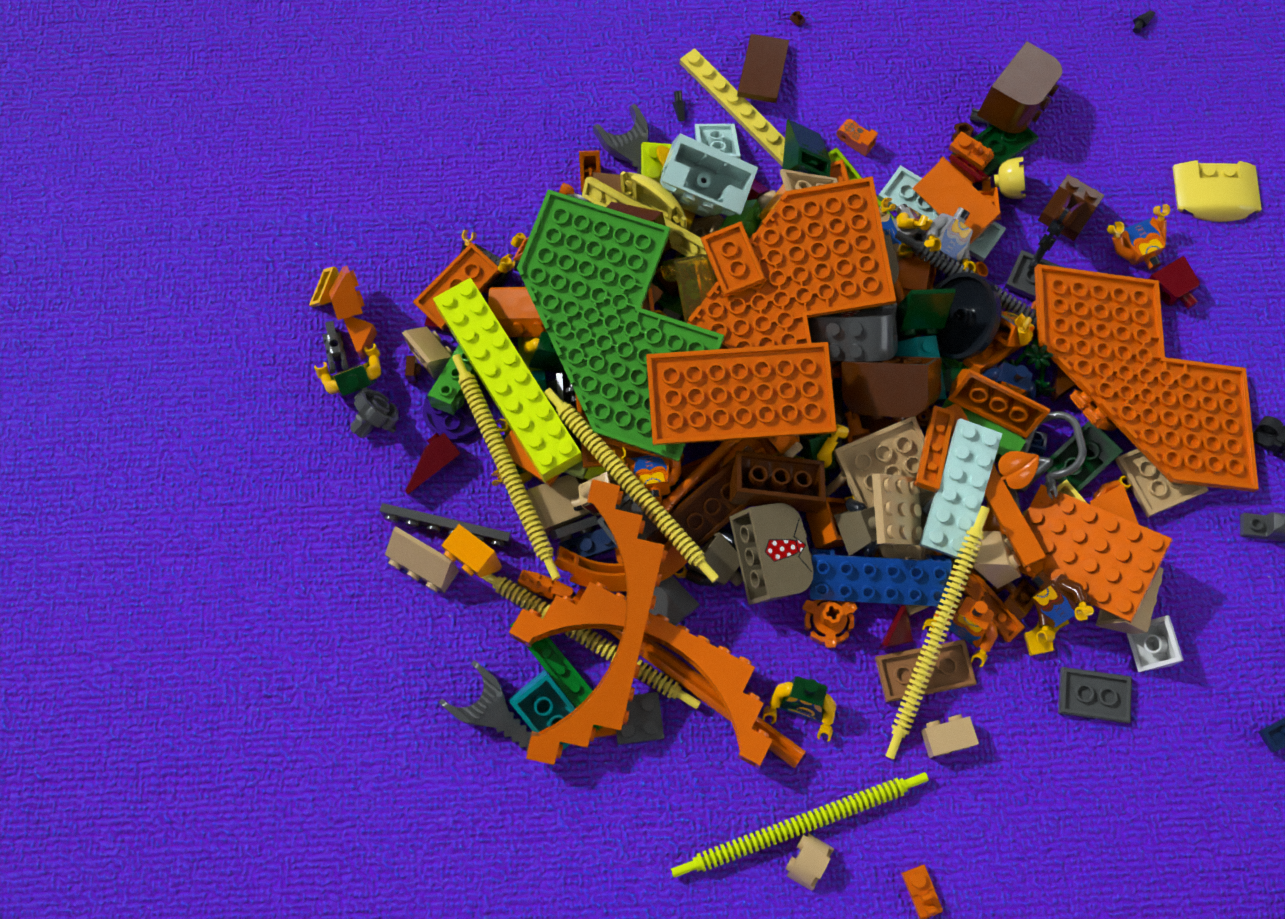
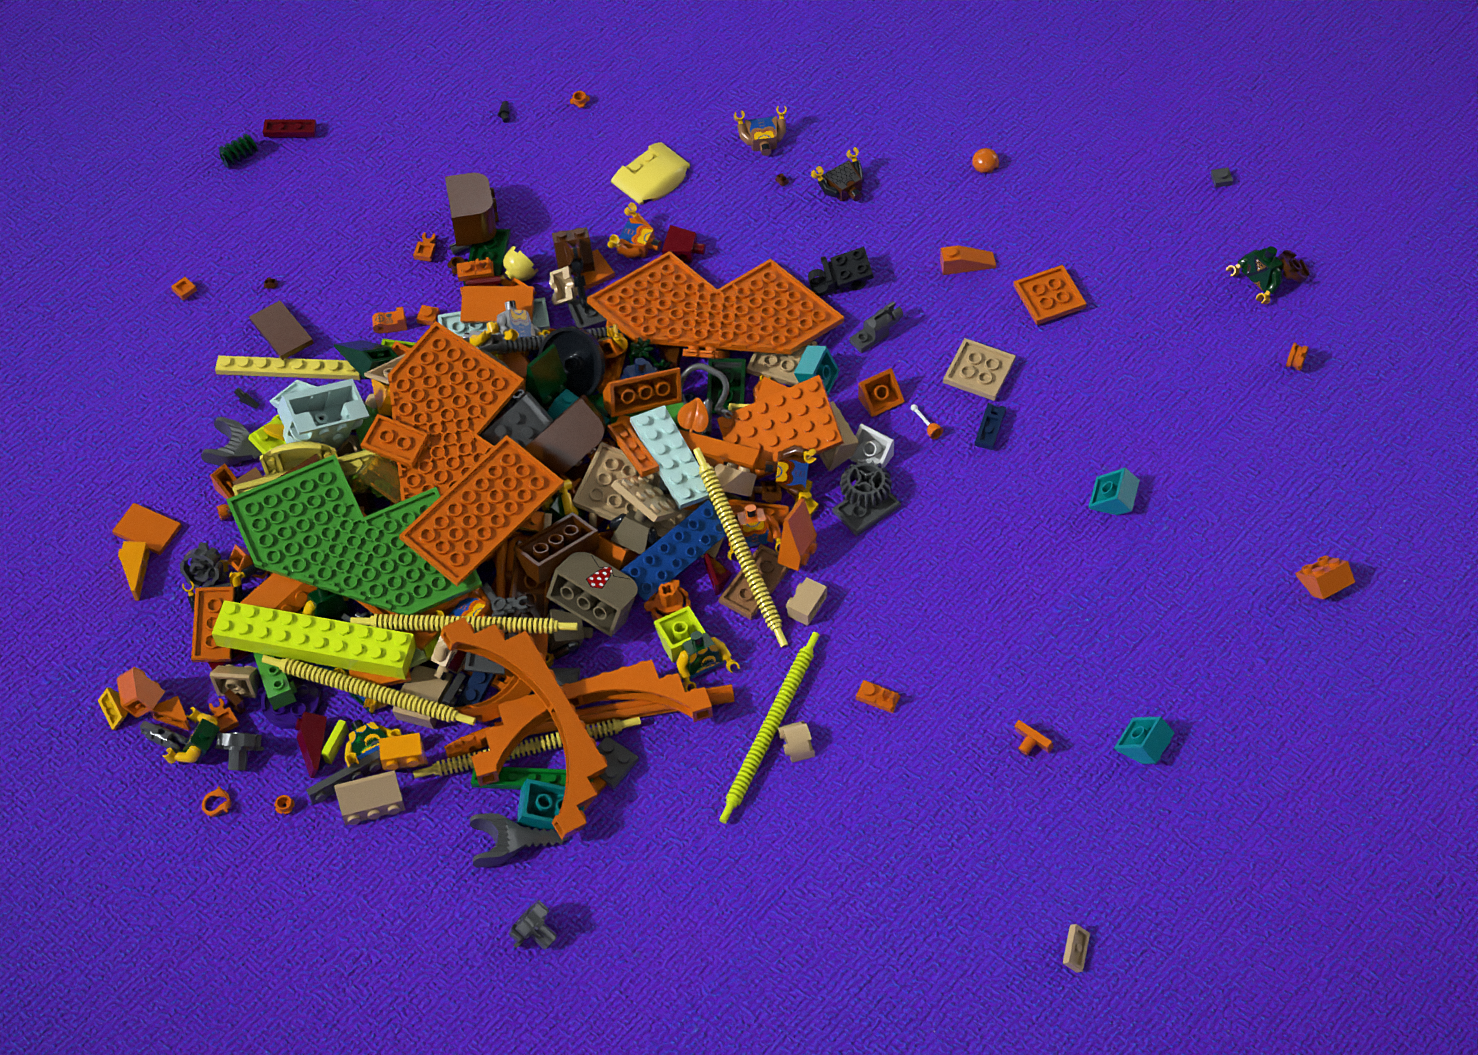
camera: 45 degrees left, 15 degrees down
none -> orange tile [112,503,182,555]
none -> light orange slope [118,541,150,601]
none -> dark grey piece [180,542,228,588]
none -> orange piece [202,786,232,817]
none -> orange plate [209,698,239,733]
none -> orange plate [274,795,295,814]
none -> neon yellow tile [322,719,349,764]
none -> torso [344,719,402,768]
none -> orange plate [413,232,436,262]
none -> orange plate [416,305,440,326]
none -> dark grey piece [481,583,529,620]
none -> dark grey piece [508,900,557,950]
none -> tan cylinder [549,266,578,306]
none -> orange plate [570,91,590,108]
none -> orange tile [572,249,615,291]
none -> neon yellow slope [654,606,706,663]
none -> orange slope [777,498,818,571]
none -> teal slope [794,345,840,395]
none -> dark grey gear [840,460,892,509]
none -> orange slope [858,368,905,417]
none -> orange hinge [911,404,943,440]

